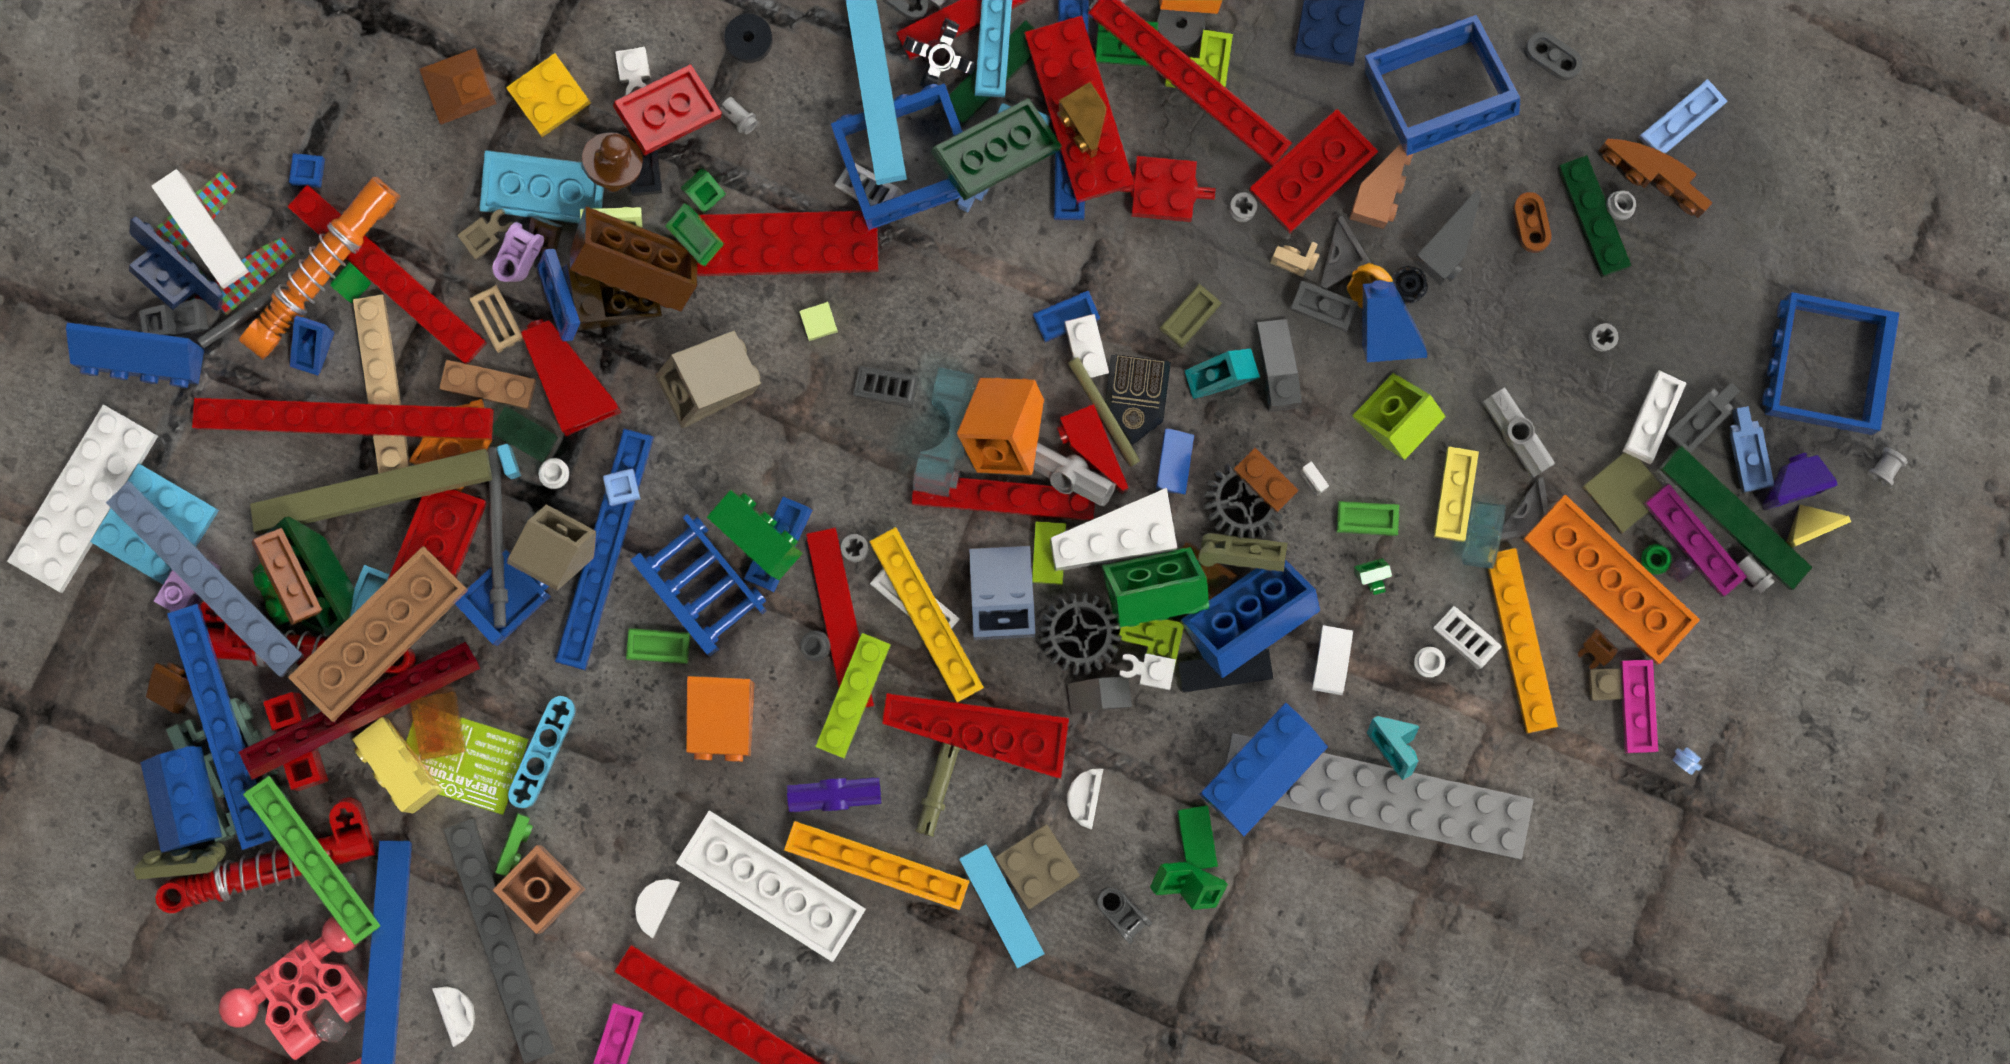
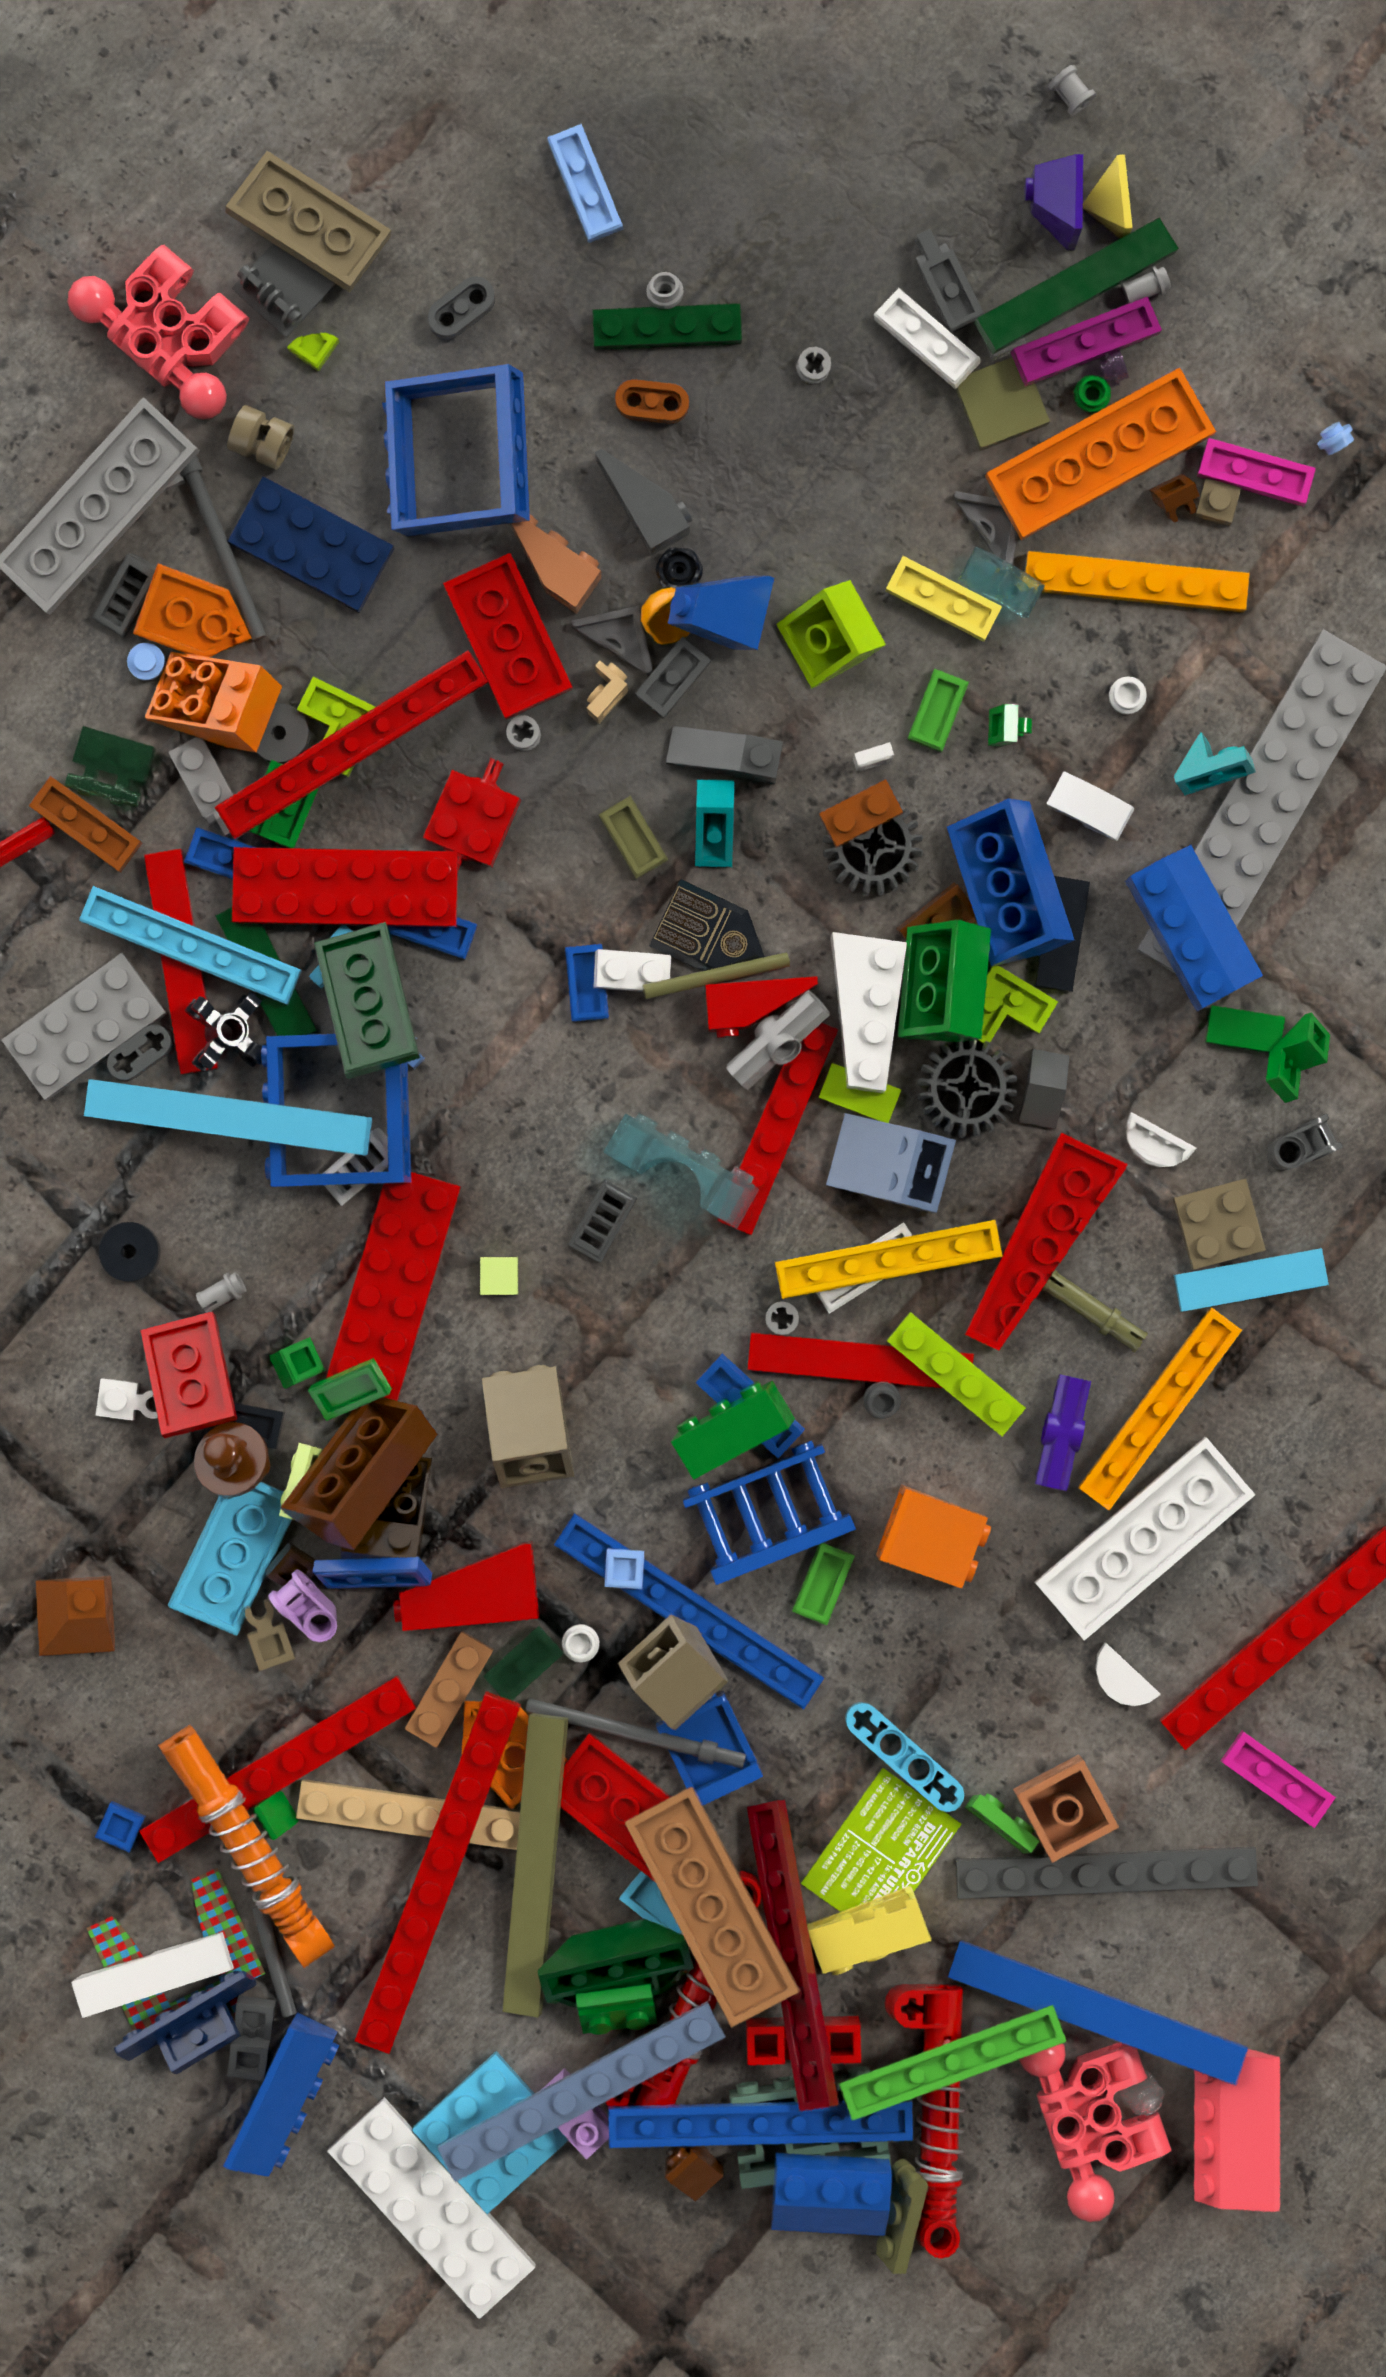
camera: 70 degrees left, 5 degrees up
plate [251,528,322,625] -> none
blue slope [290,315,335,376] -> none
clear orange plate [410,691,467,761] -> none
white tile [432,986,475,1047] -> none
tan tile [470,285,524,353] -> none
medium azure tile [497,443,521,479] -> none
yellow plate [506,53,591,137] -> none
orange slope [957,377,1044,475] -> none
pearl gold slope [1057,82,1106,158] -> none
white plate [1119,654,1176,690] -> none
slope [1155,428,1194,495] -> none
olive plate [1198,533,1288,572] -> none
white slope [1433,606,1502,670] -> none
light grey piece [1482,388,1555,478] -> none
dark orange slope [1599,138,1713,218] -> none
medium blue hinge [1730,406,1774,493] -> none
blue window [1762,292,1899,435] -> none

